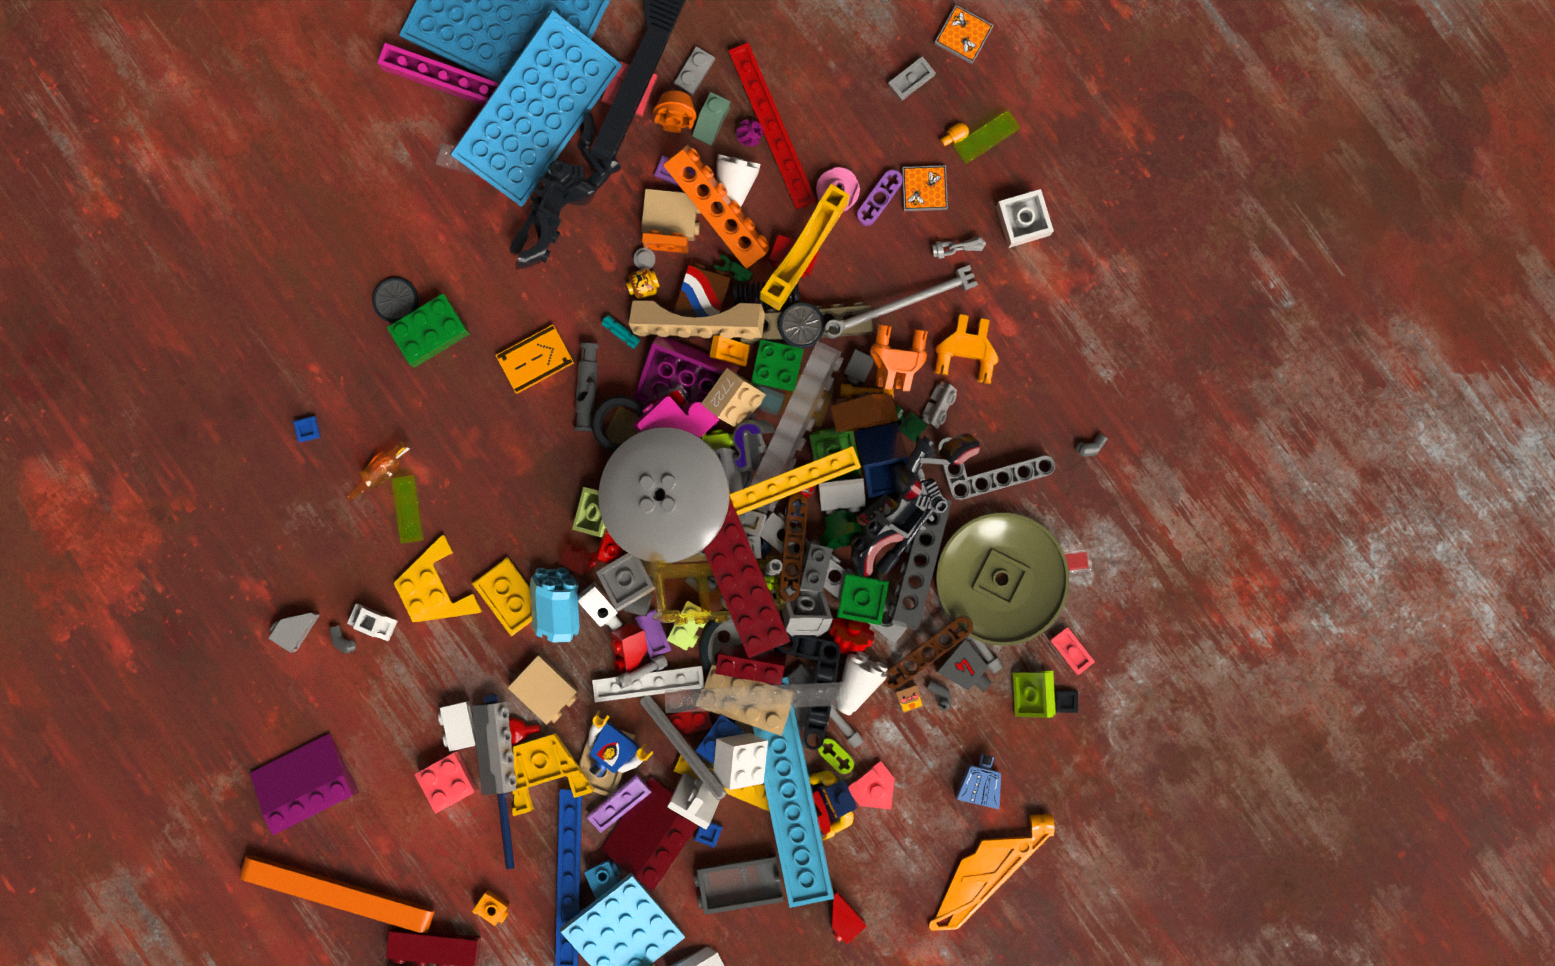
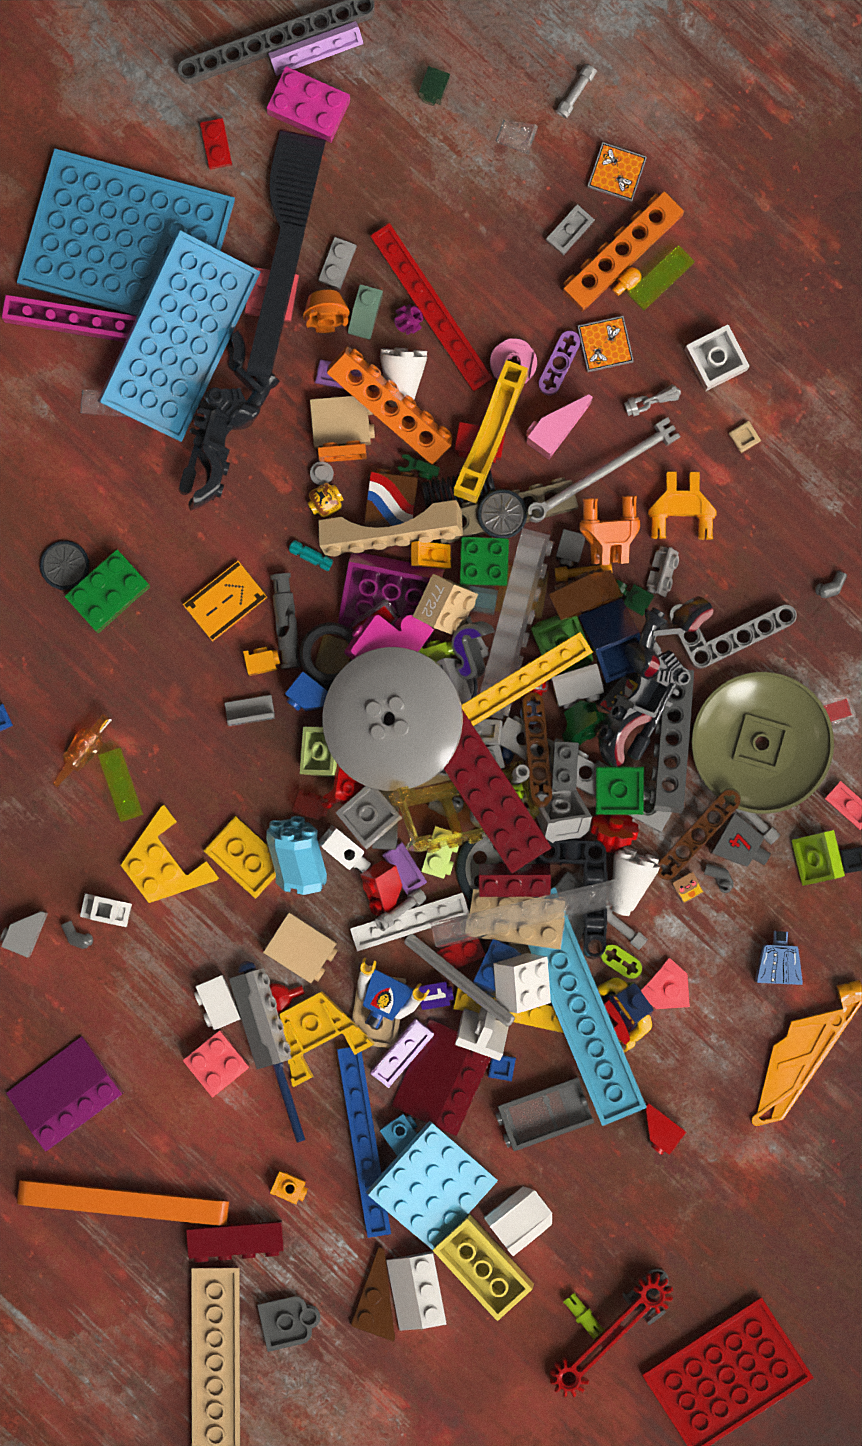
camera: 10 degrees left, 0 degrees up
none -> light grey panel [225,695,275,726]
none -> light orange brick [243,647,280,676]
none -> blue slope [285,672,328,711]
none -> dark purple brick [419,982,454,1010]
none -> bright pink slope [526,395,593,460]
none -> orange brick [563,191,684,312]
none -> tan tile [728,421,761,454]

